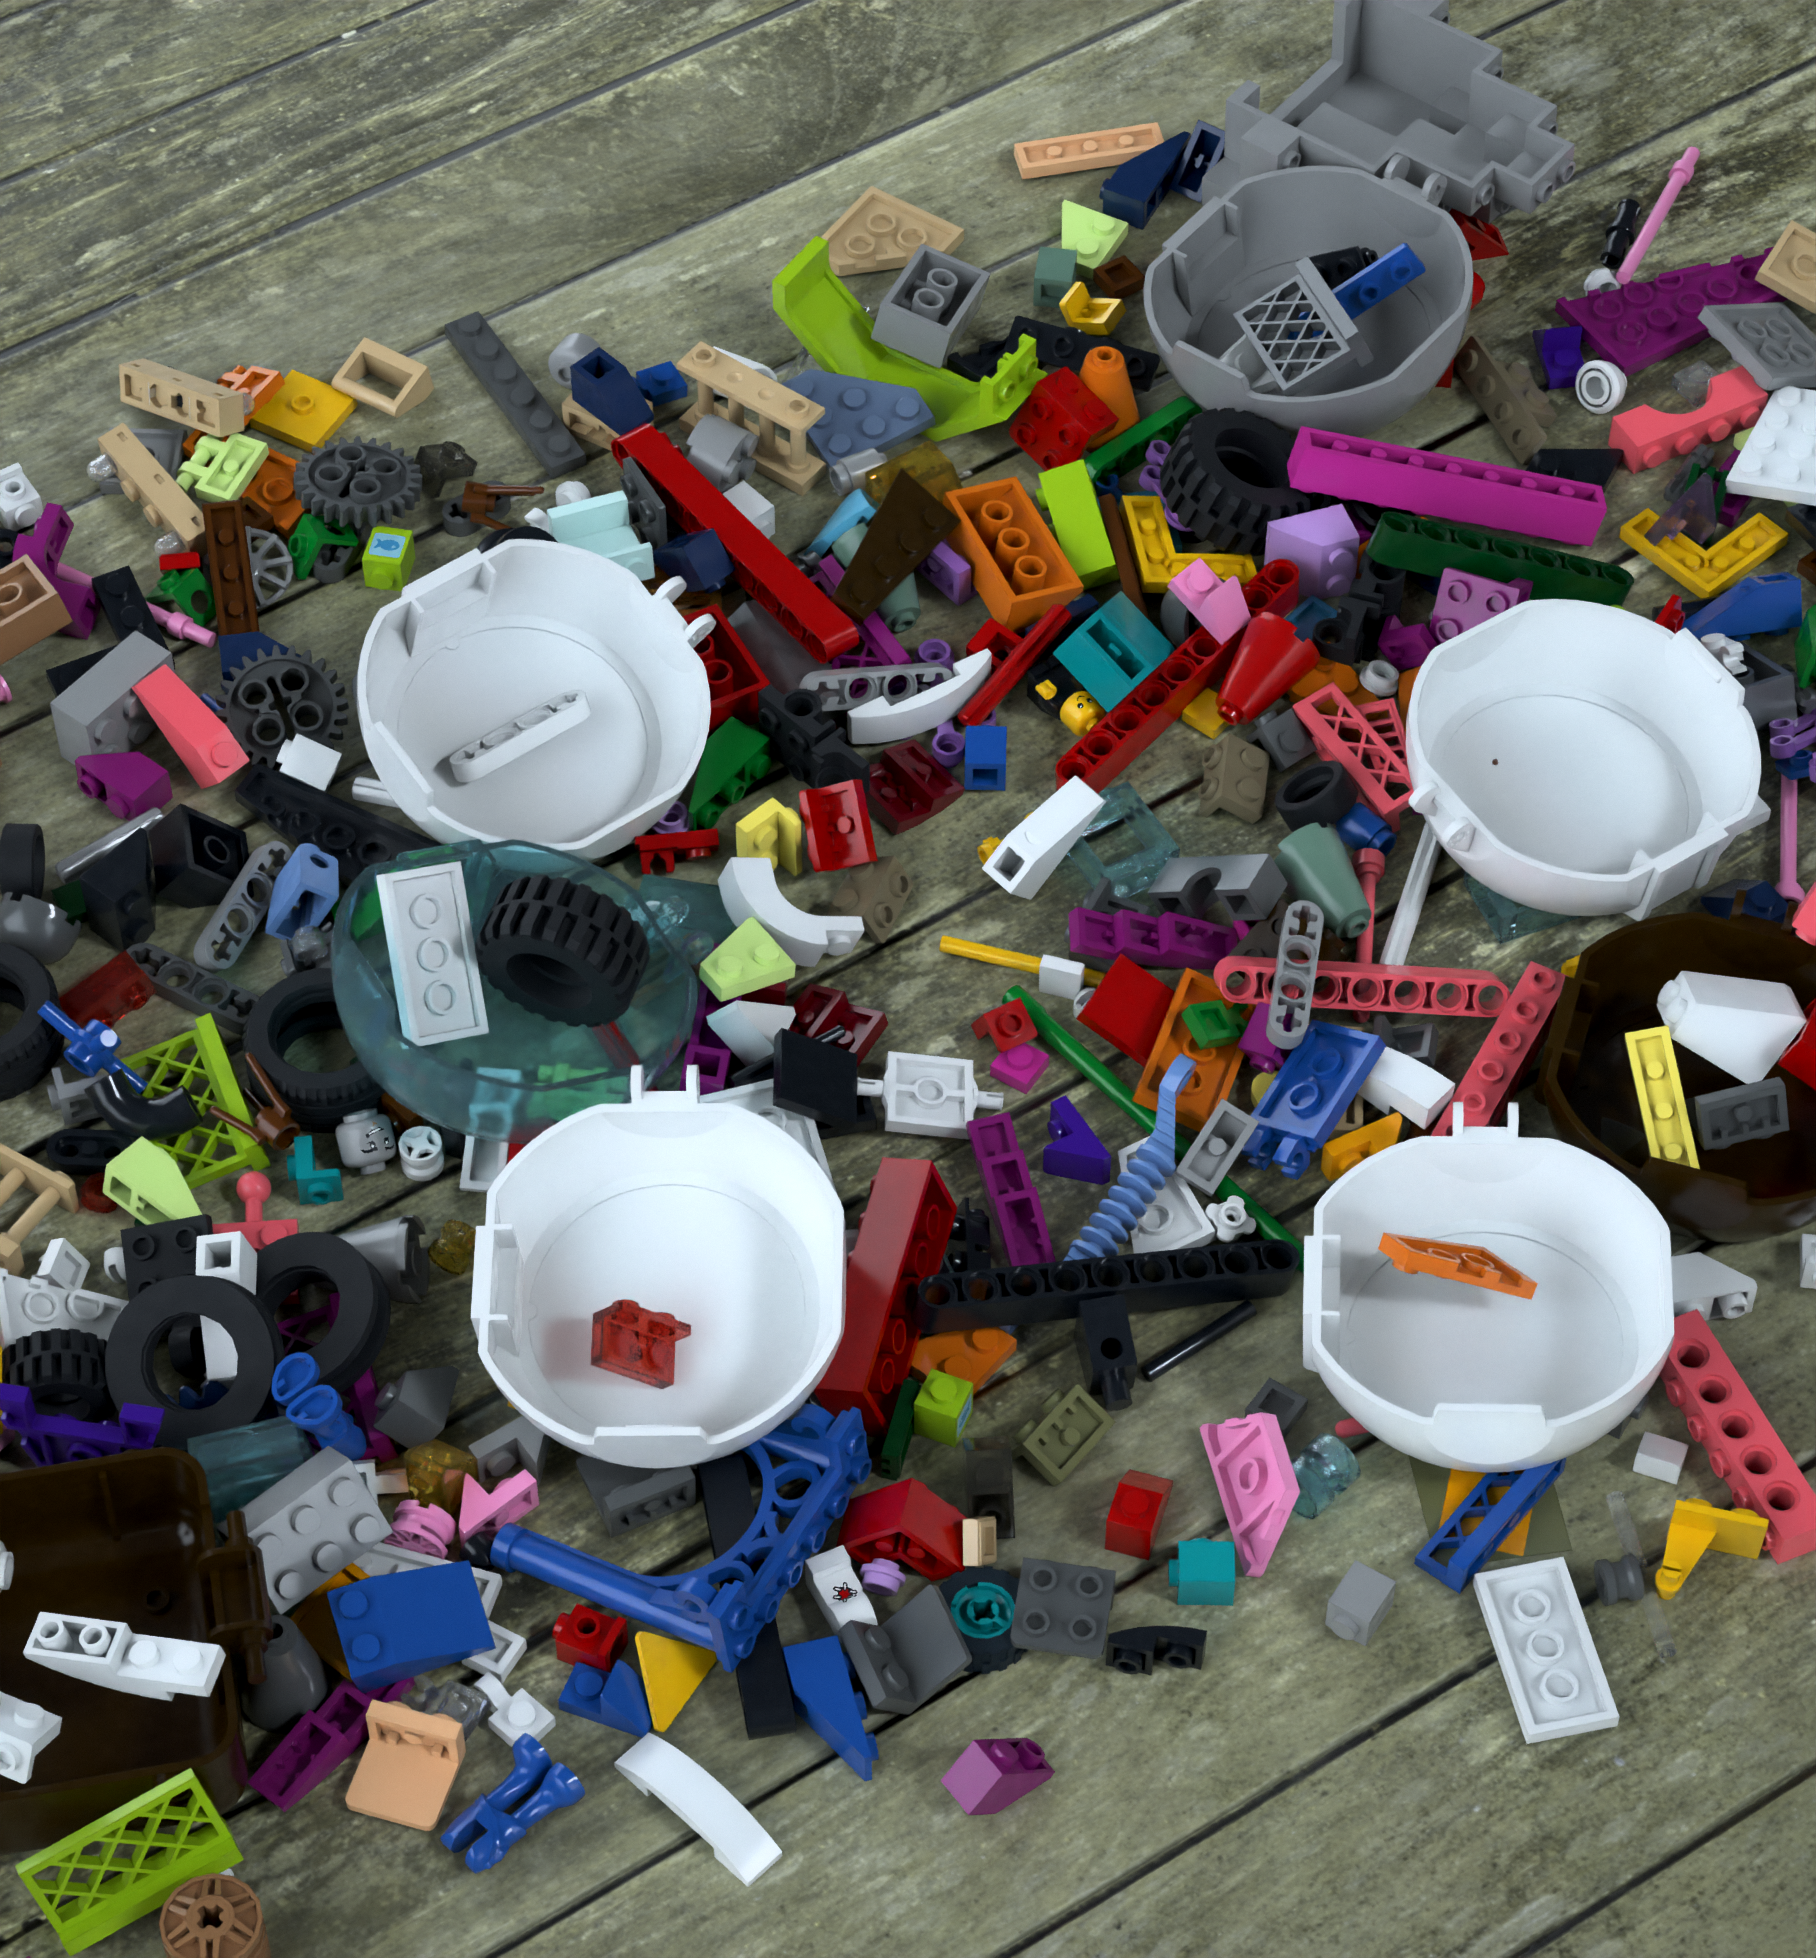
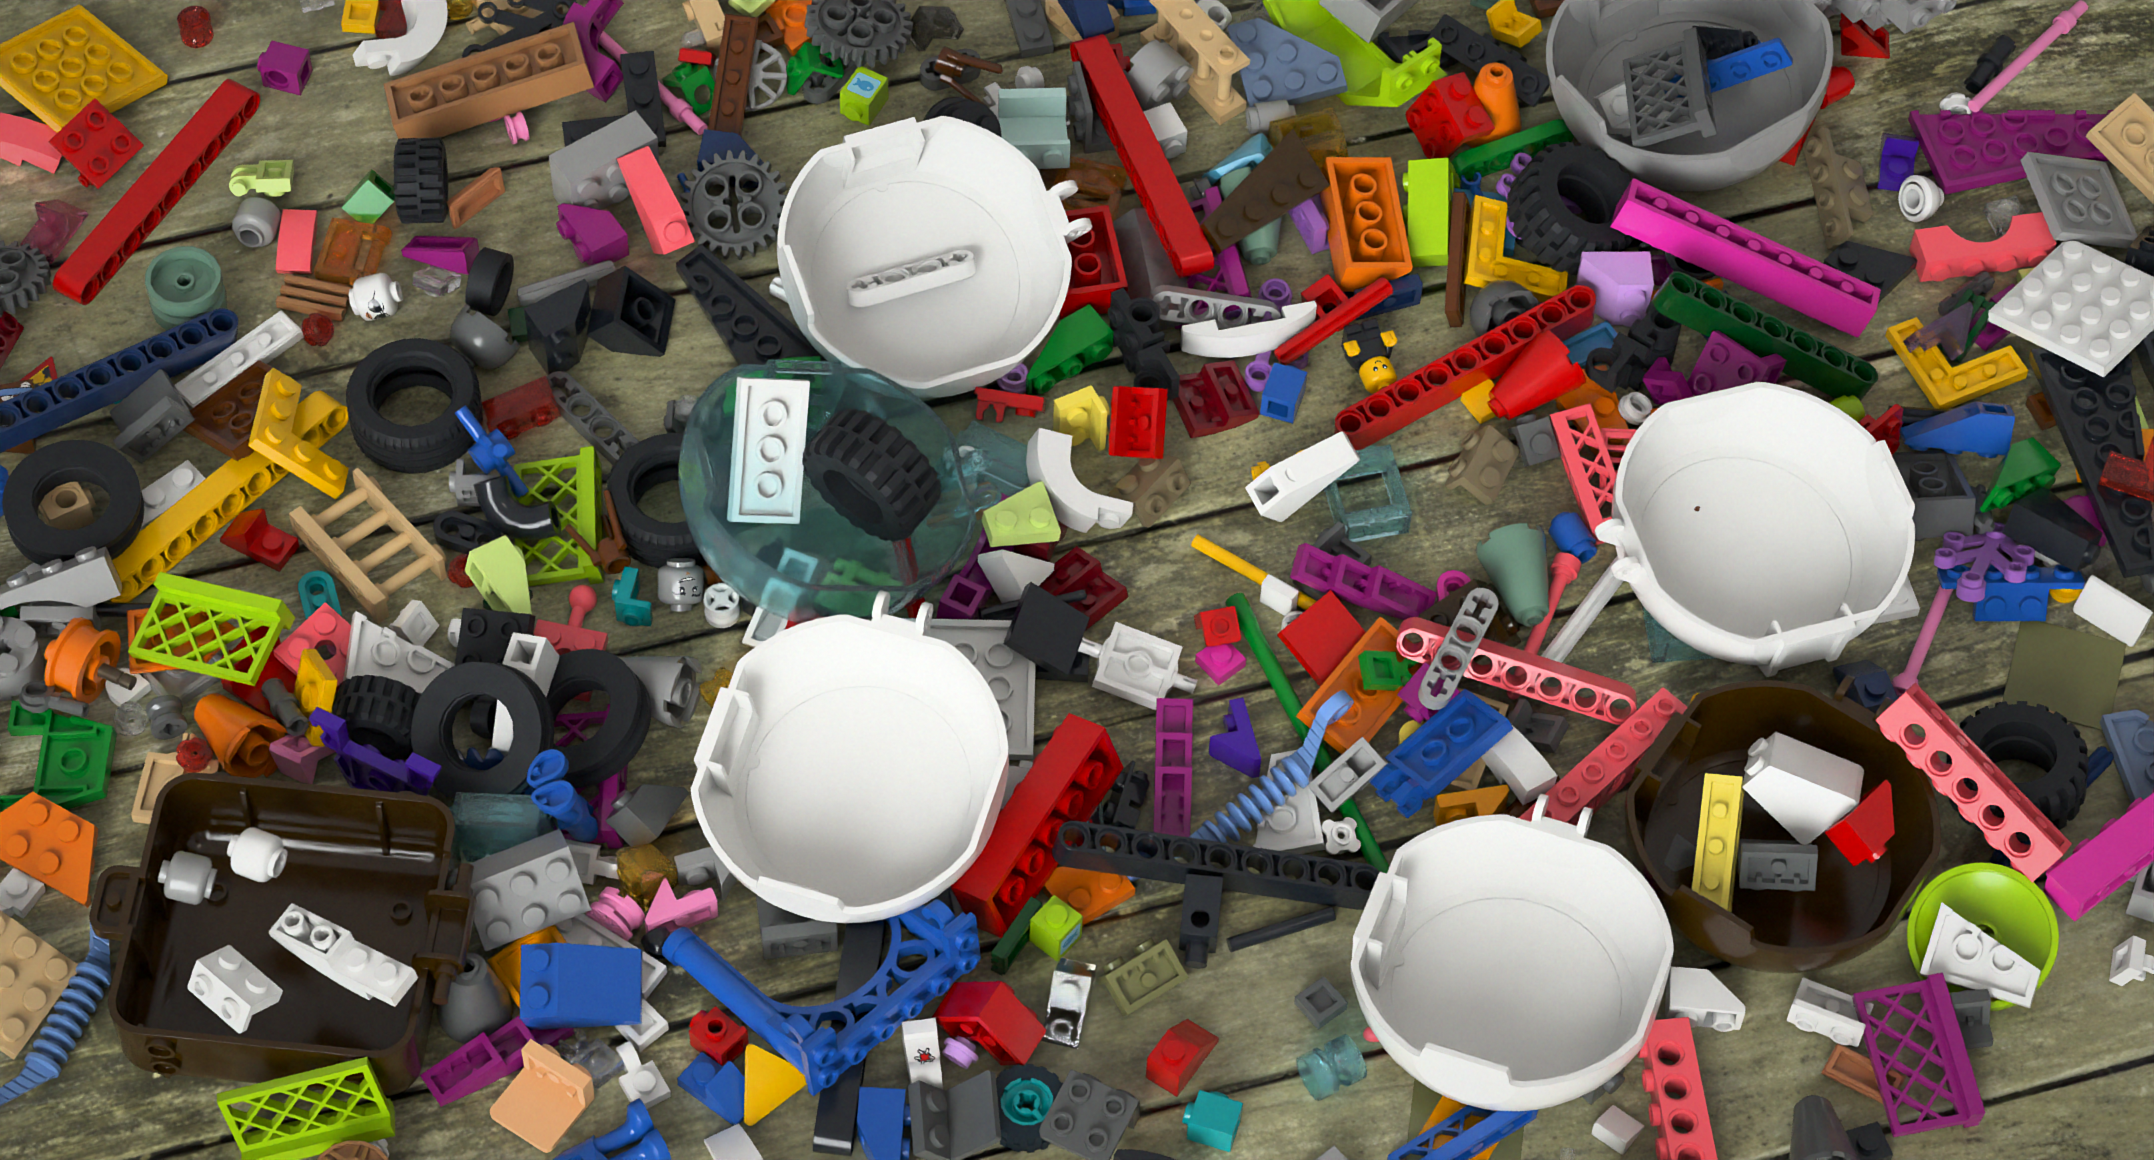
camera: 15 degrees right, 5 degrees up
light grey beam [194,841,292,973] -> none
medium blue torso [265,843,339,947] -> none
white brick [276,733,343,793] -> none
clear red bracket [590,1299,691,1389] -> none
dark blue slope [653,528,736,594] -> none
tan tile [963,1516,997,1566] -> none
teal slope [1053,591,1176,713] -> none
dark grey arch [1148,853,1288,921] -> none
bright pink slope [1167,557,1251,646] -> none
bright pink wing [1199,1412,1300,1578] -> none
black tyre [1274,760,1358,832] -> none
orange wing [1378,1232,1538,1300] -> none
white plate [1700,633,1747,675] -> none

